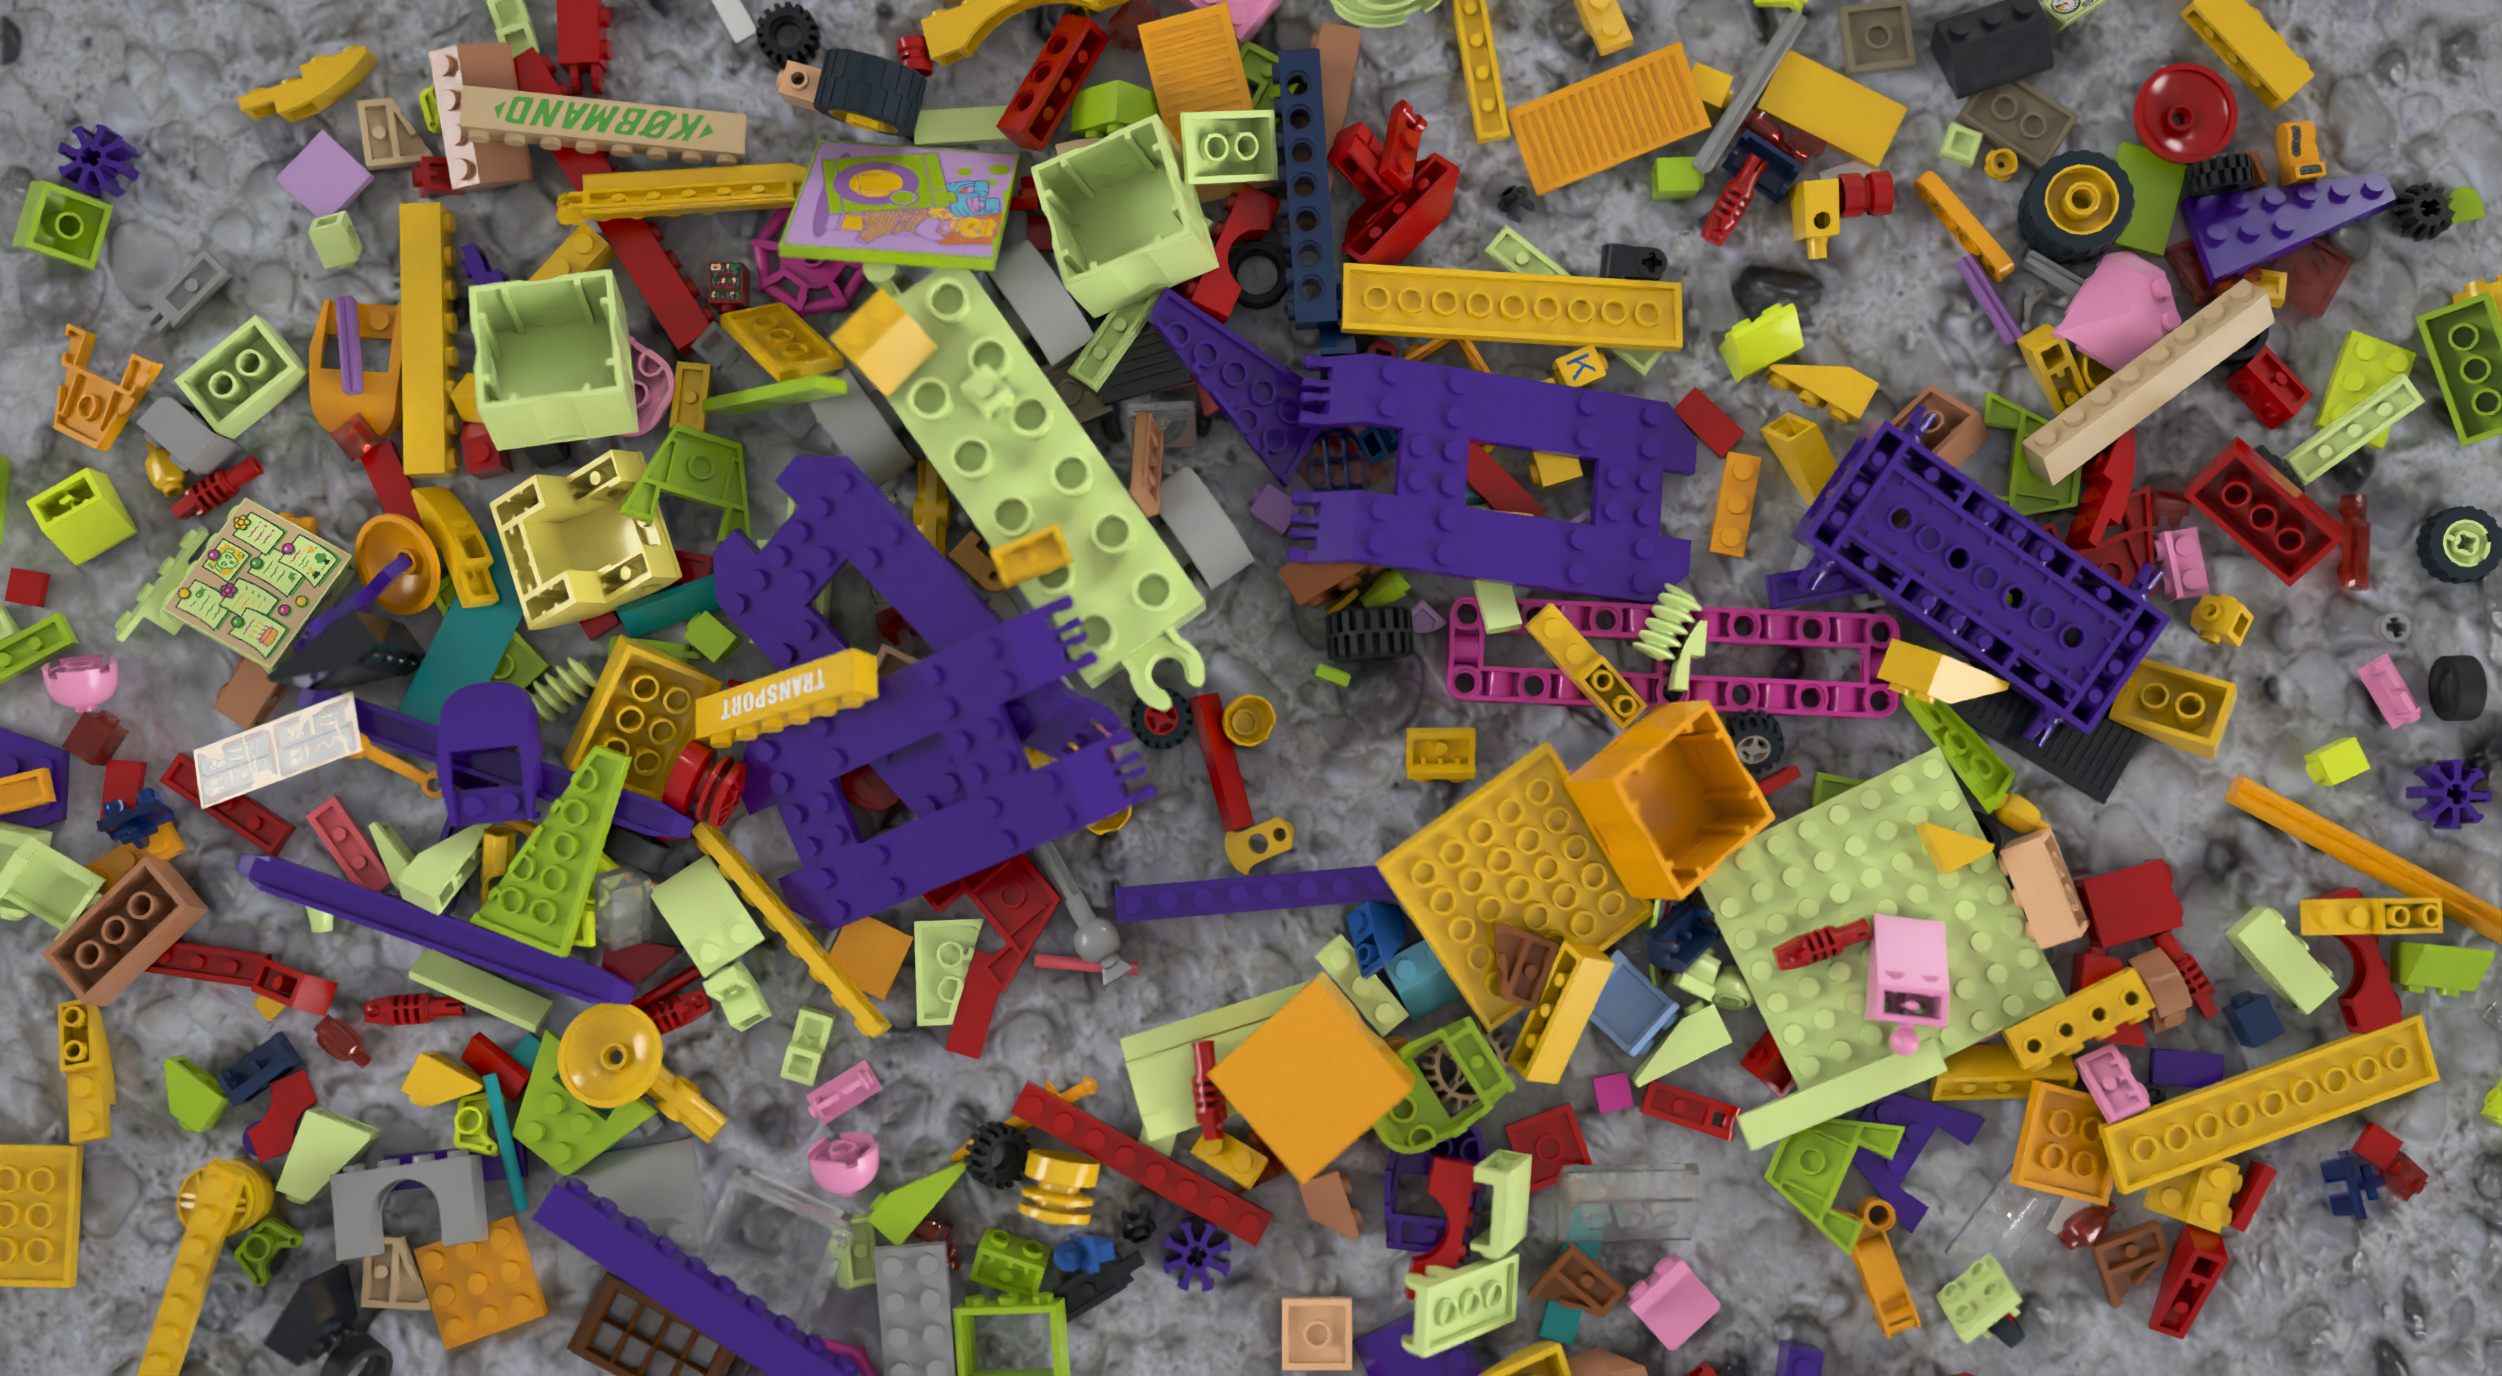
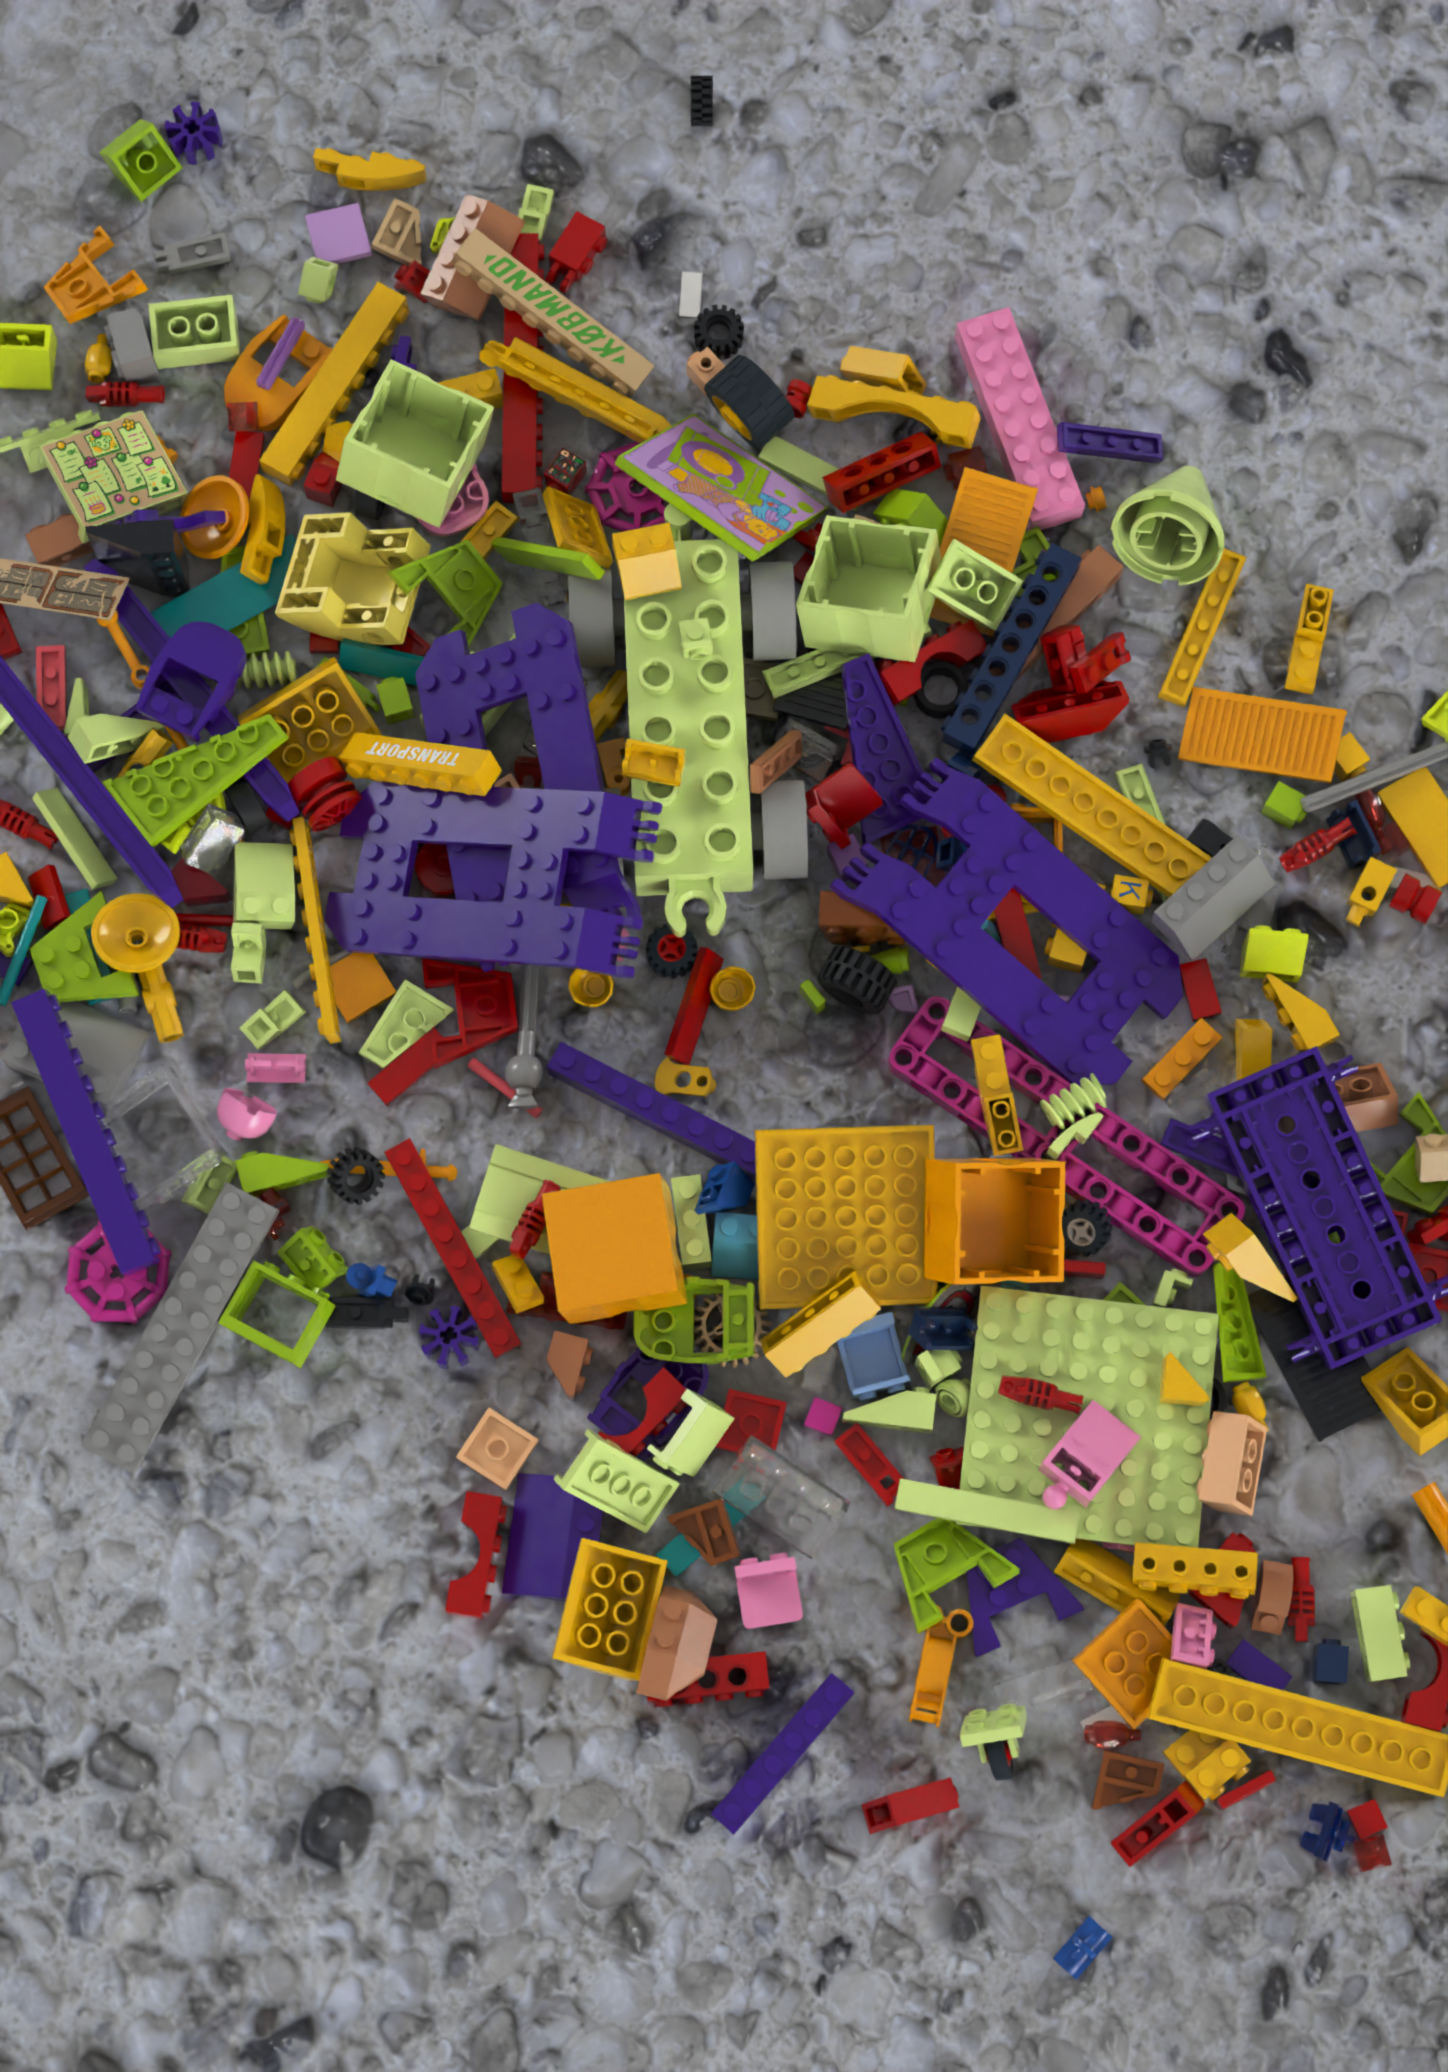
camera: 30 degrees right, 10 degrees down
yellow wheel [1018,1149,1101,1225] -> none
yellow bracket [1405,727,1476,783] -> none
dark orange wing [1493,920,1560,1010] -> none
red panel [2073,858,2184,948] -> none
none -> red bracket [805,763,883,850]
none -> light grey slope [1151,835,1275,962]
none -> yellowish green bracket [1151,1269,1193,1308]

